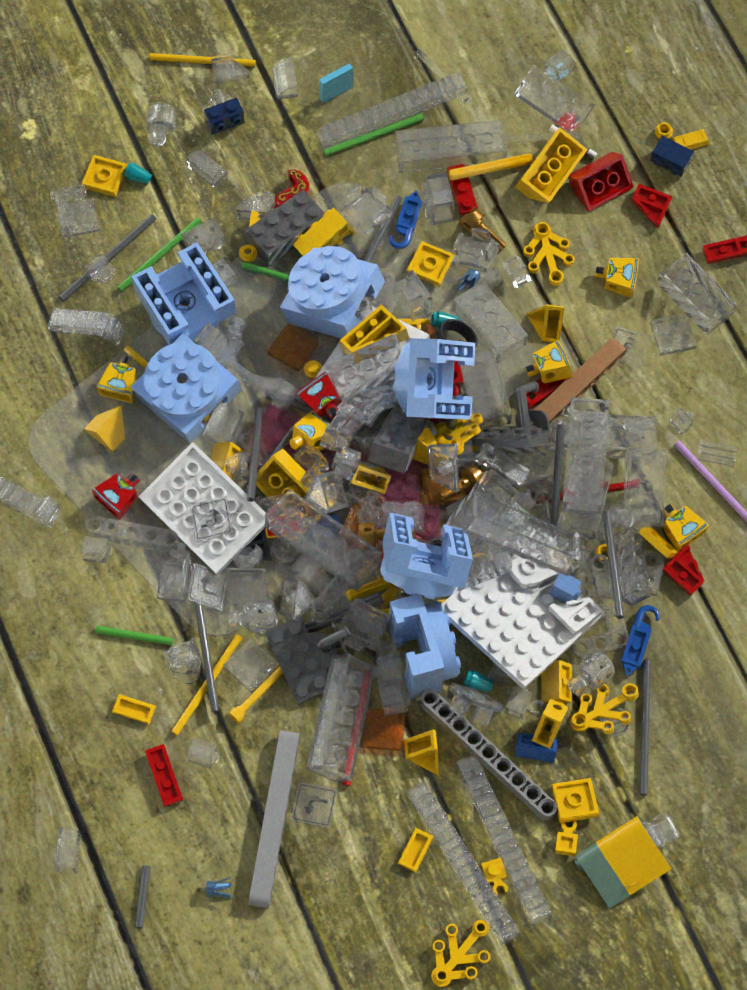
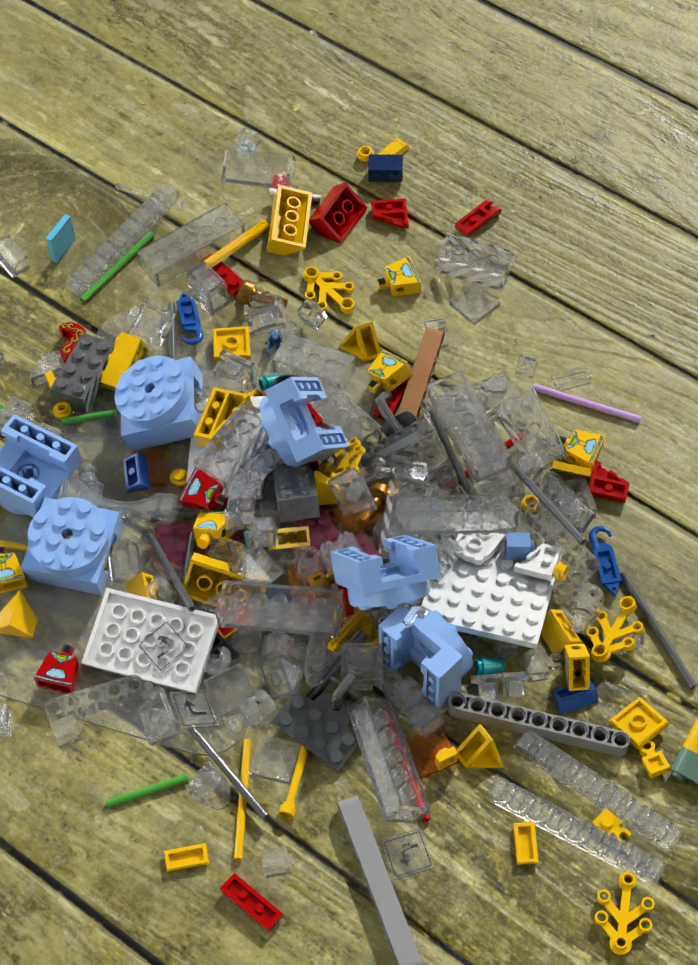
camera: 25 degrees left, 10 degrees down
none -> blue slope [123,452,150,493]
none -> clear tile [402,606,428,628]
none -> yellow plate [435,746,458,770]
none -> yellow plate [552,562,568,582]

